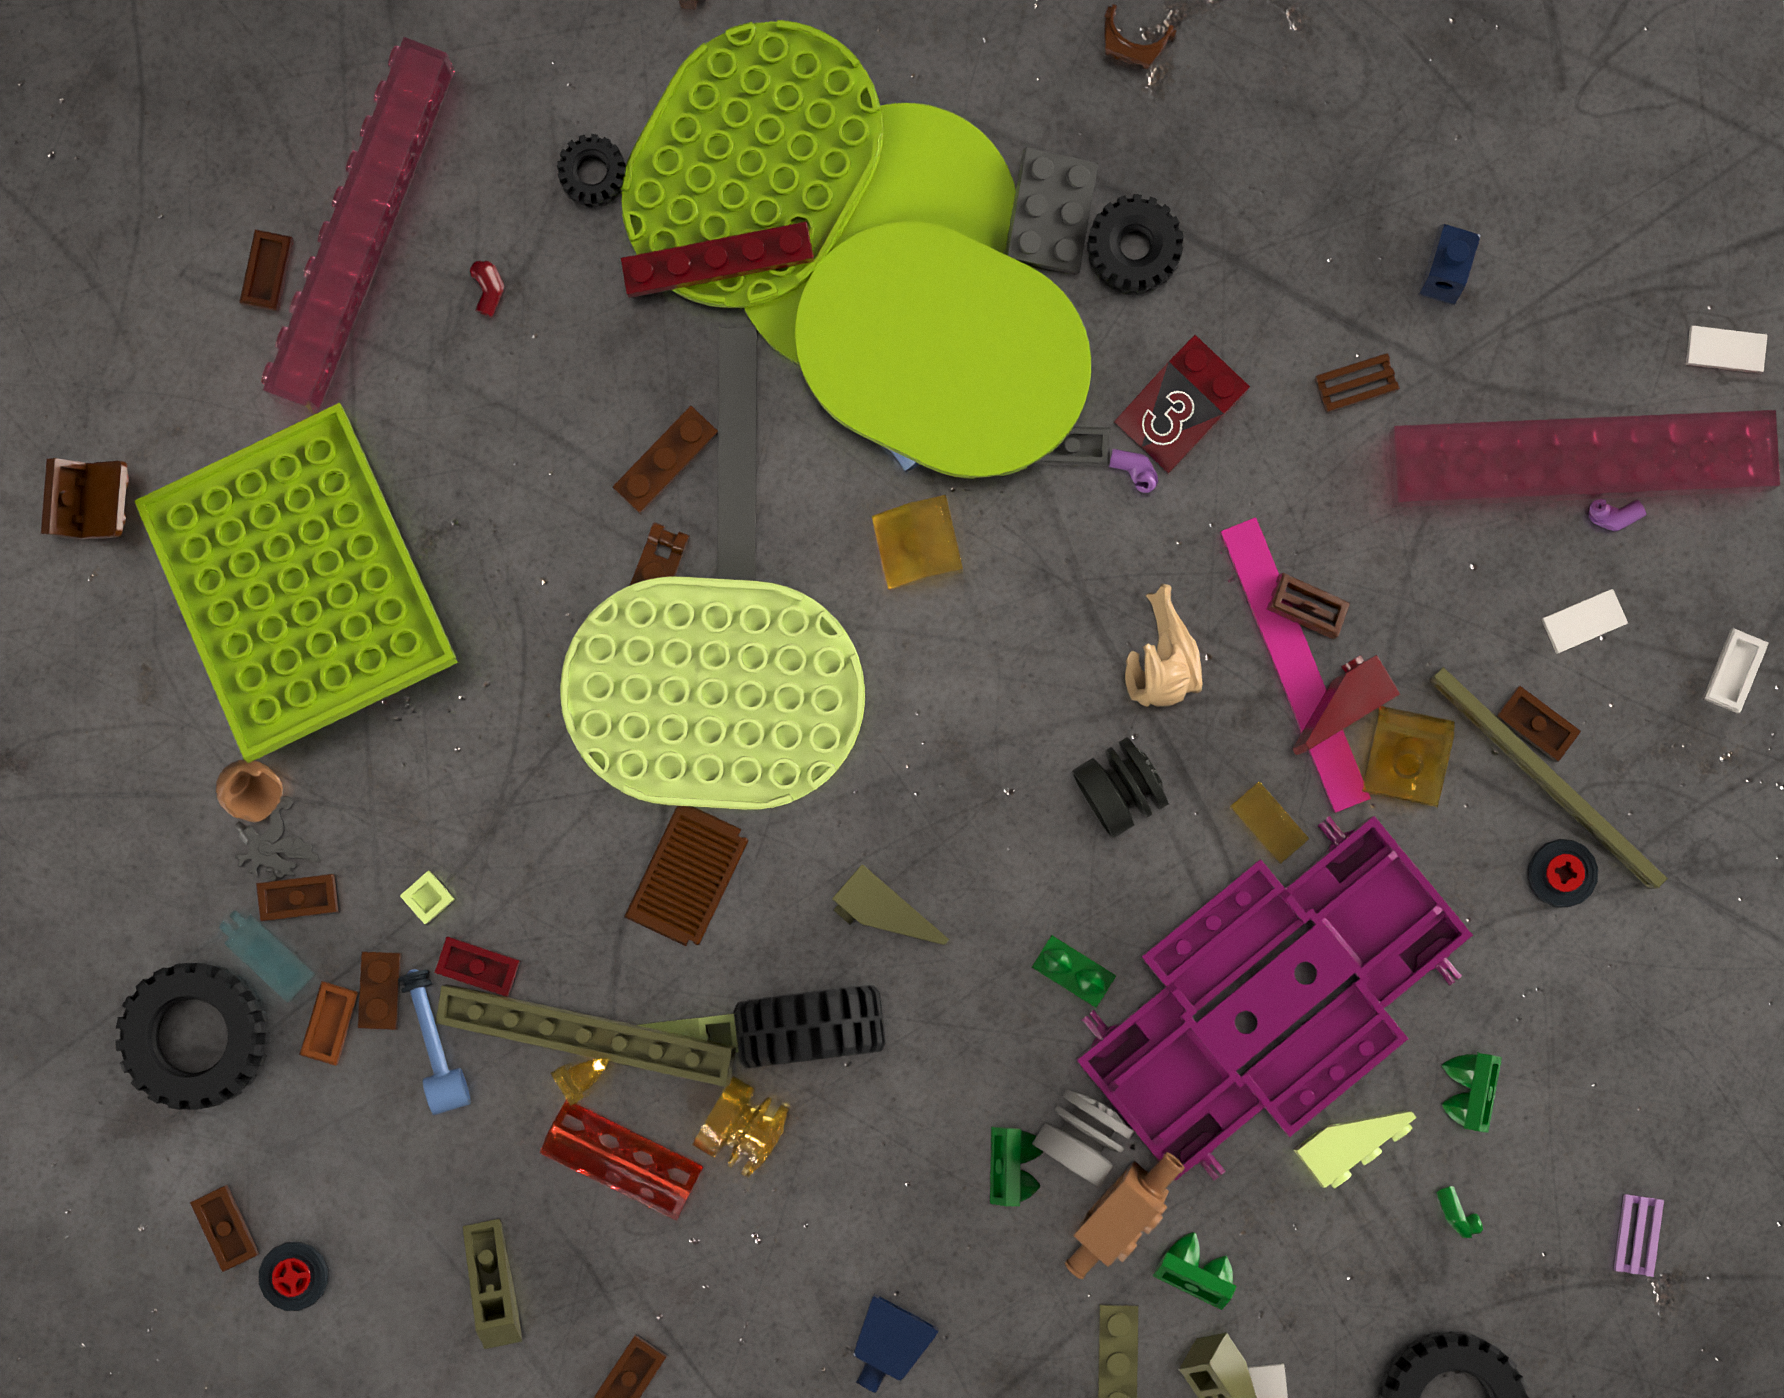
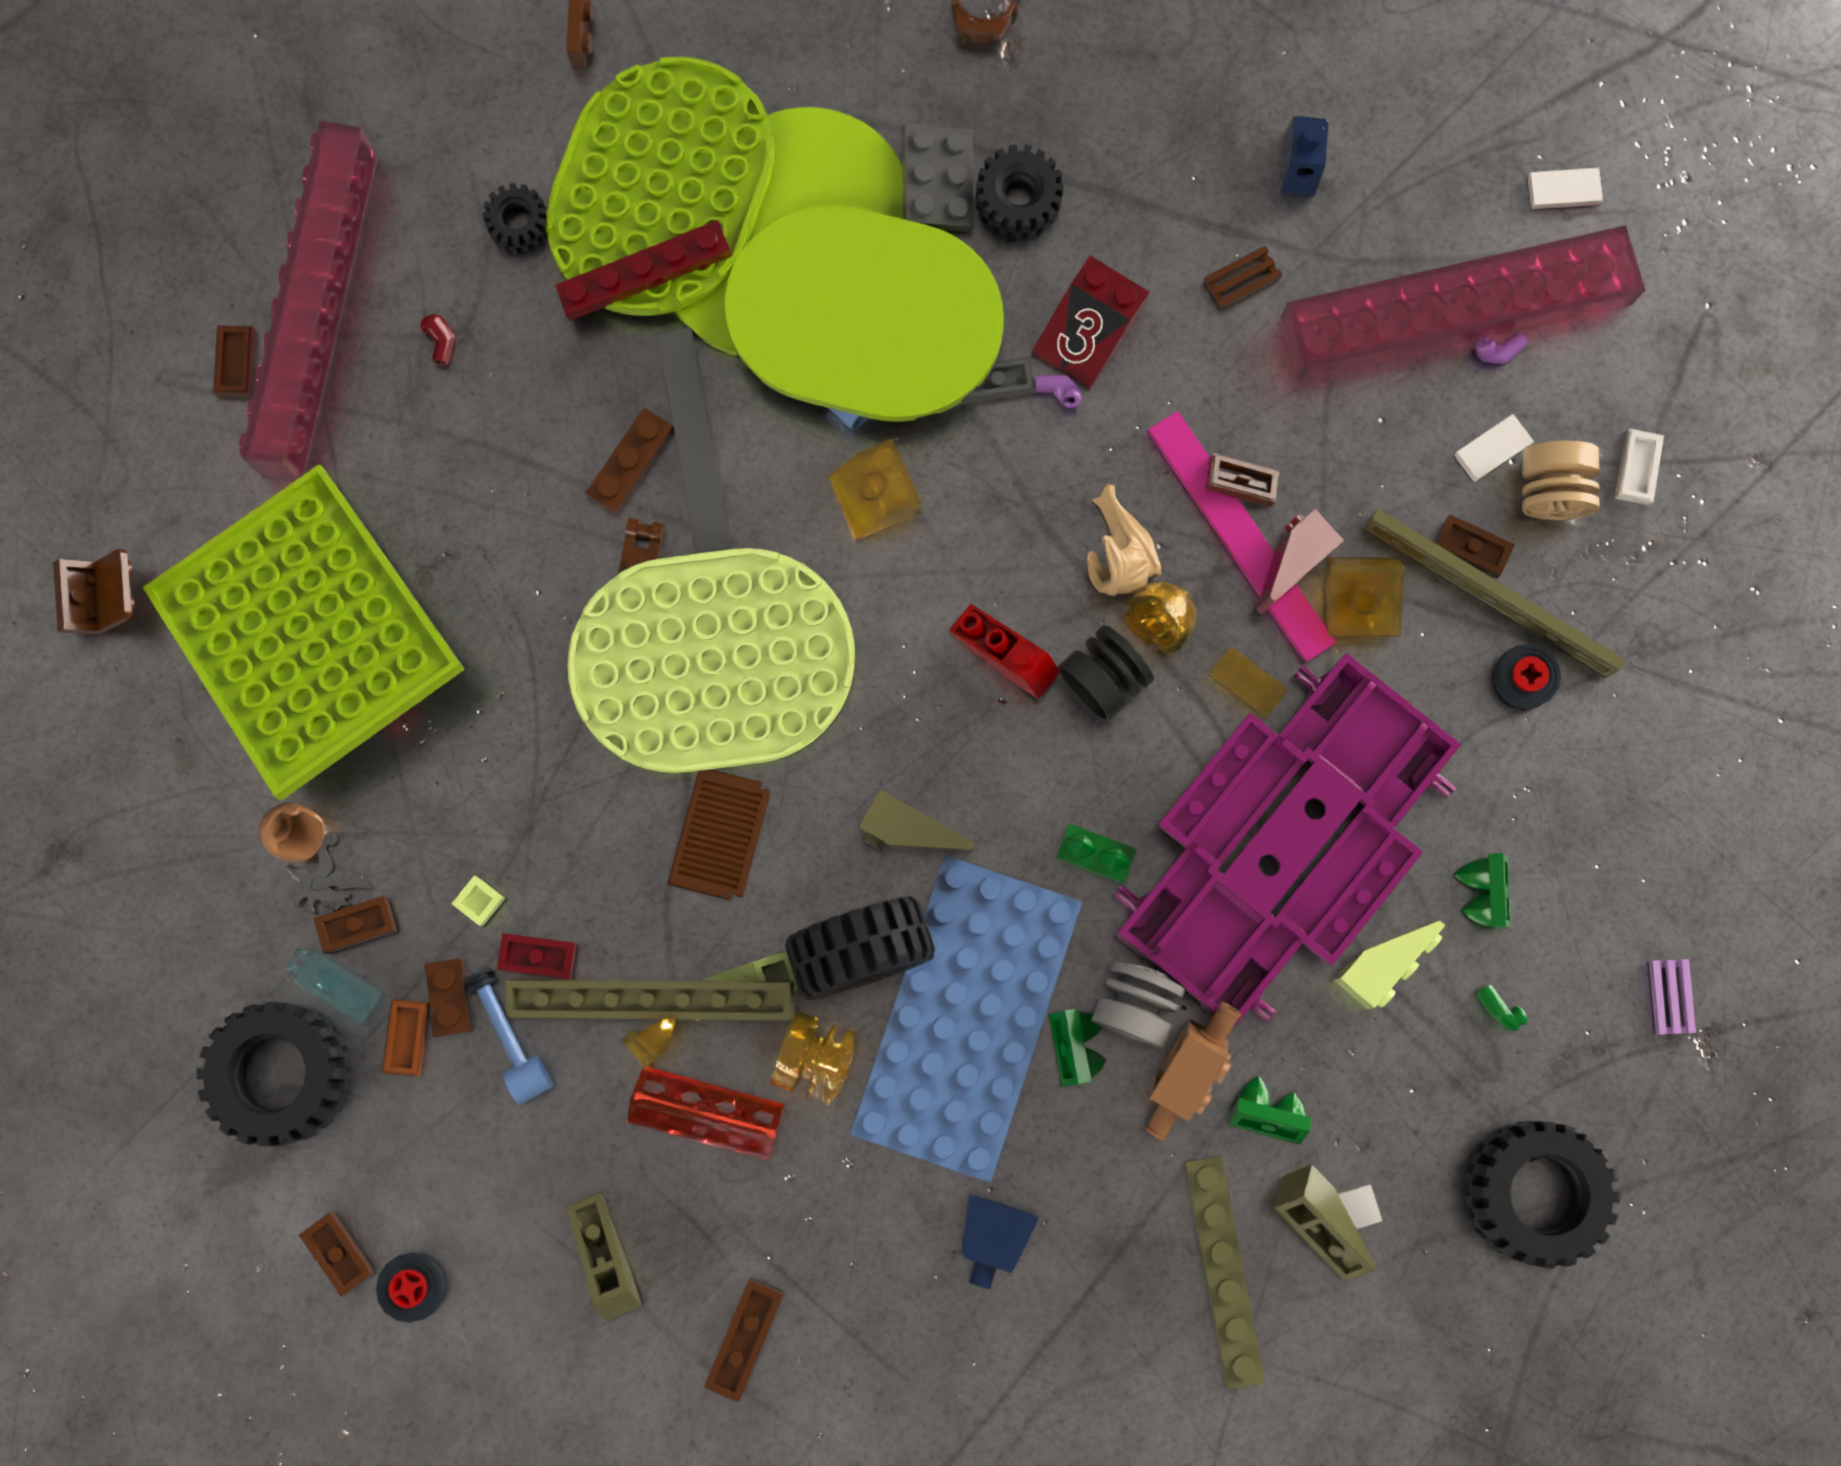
camera: 15 degrees left, 5 degrees down
none -> medium blue plate [850,855,1082,1183]
none -> red slope [949,603,1060,700]
none -> clear yellow cylinder [1125,581,1198,653]
none -> tan wheel [1522,440,1600,520]

